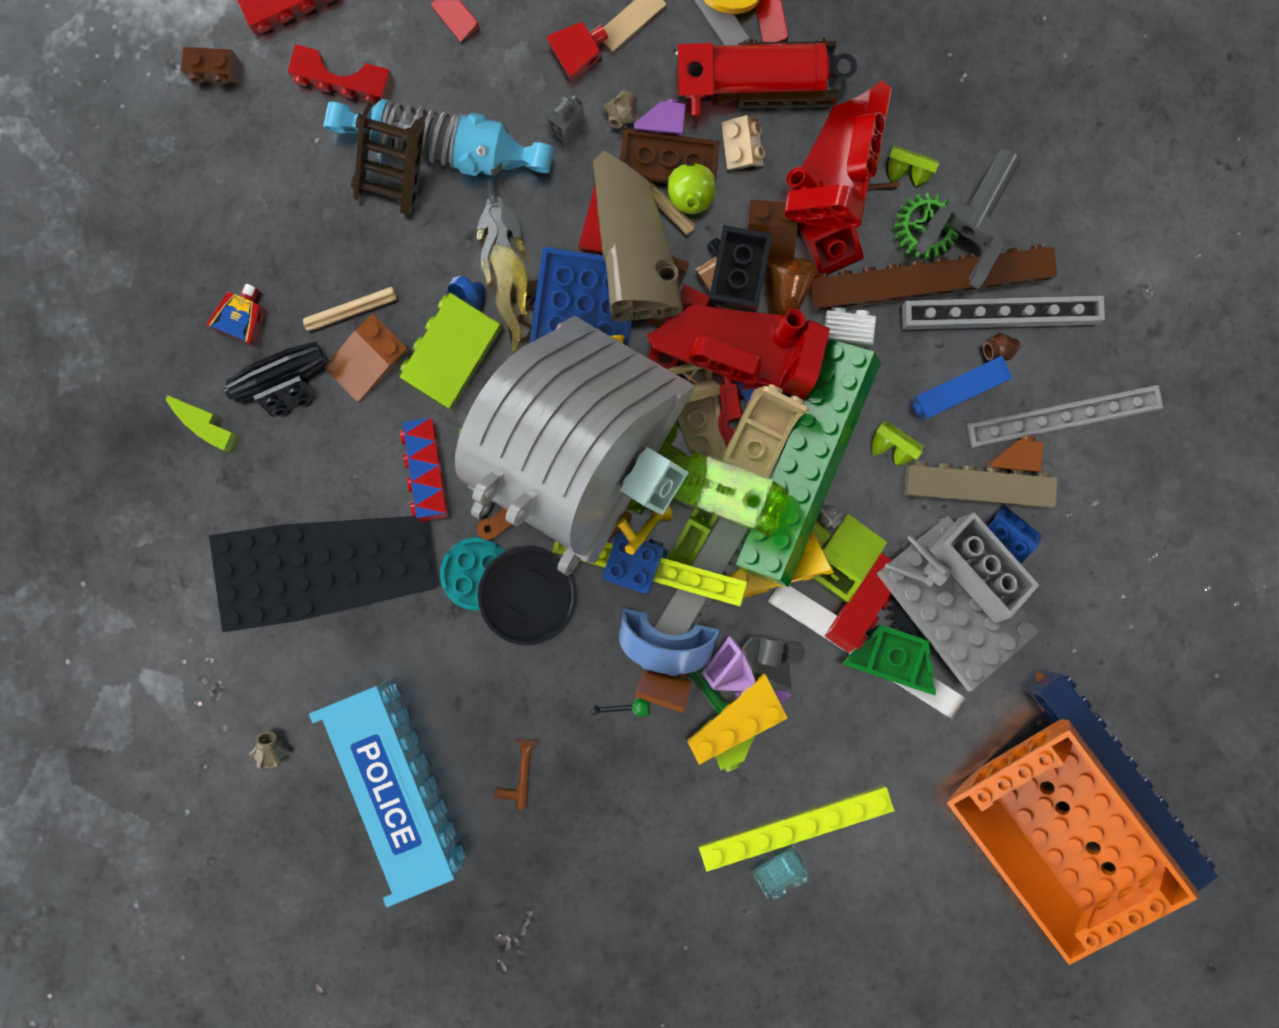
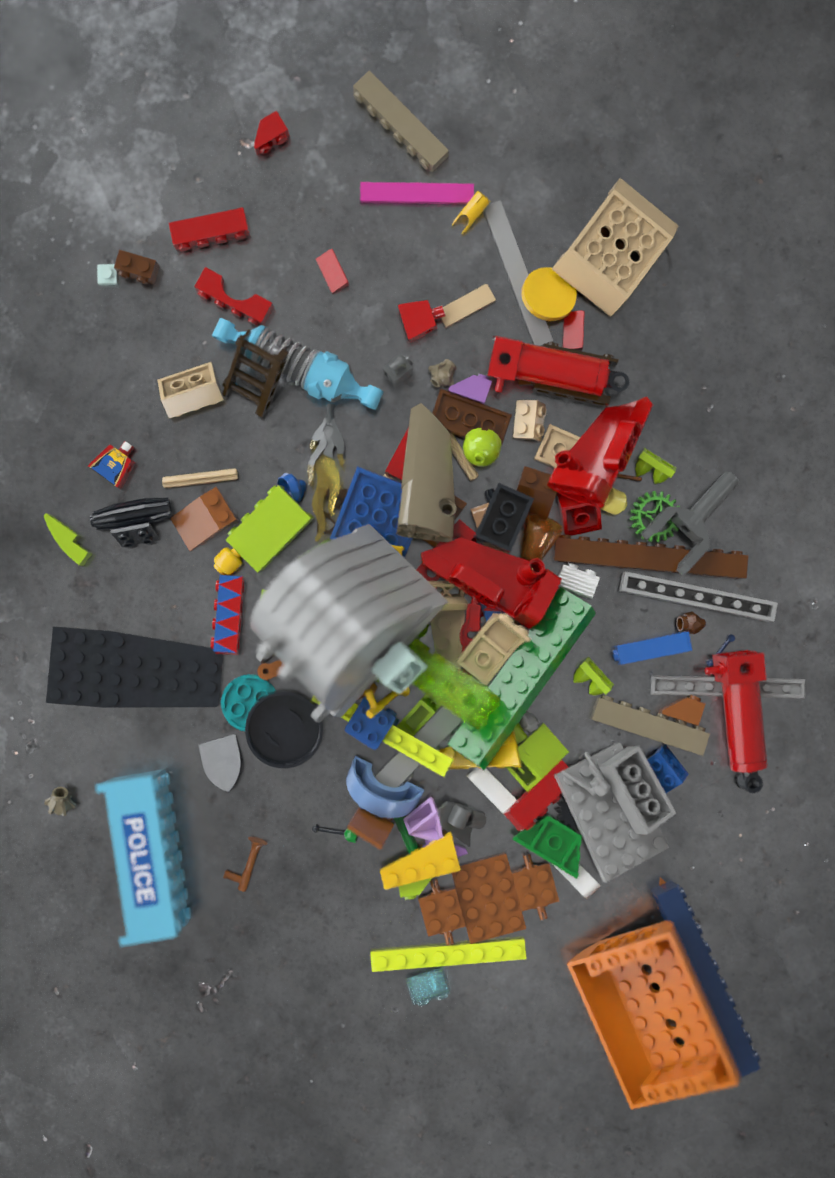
camera: 15 degrees right, 0 degrees up
none -> light aqua plate [97,264,118,285]
none -> tan slope [158,362,223,418]
none -> shield [199,734,241,793]
none -> yellow head [214,547,242,575]
none -> dark orange piece [418,853,559,945]
none -> tan tile [534,424,581,468]
none -> light yellow head [601,488,627,515]
none -> red piece [705,650,768,793]
none -> dark blue hinge [707,634,735,667]

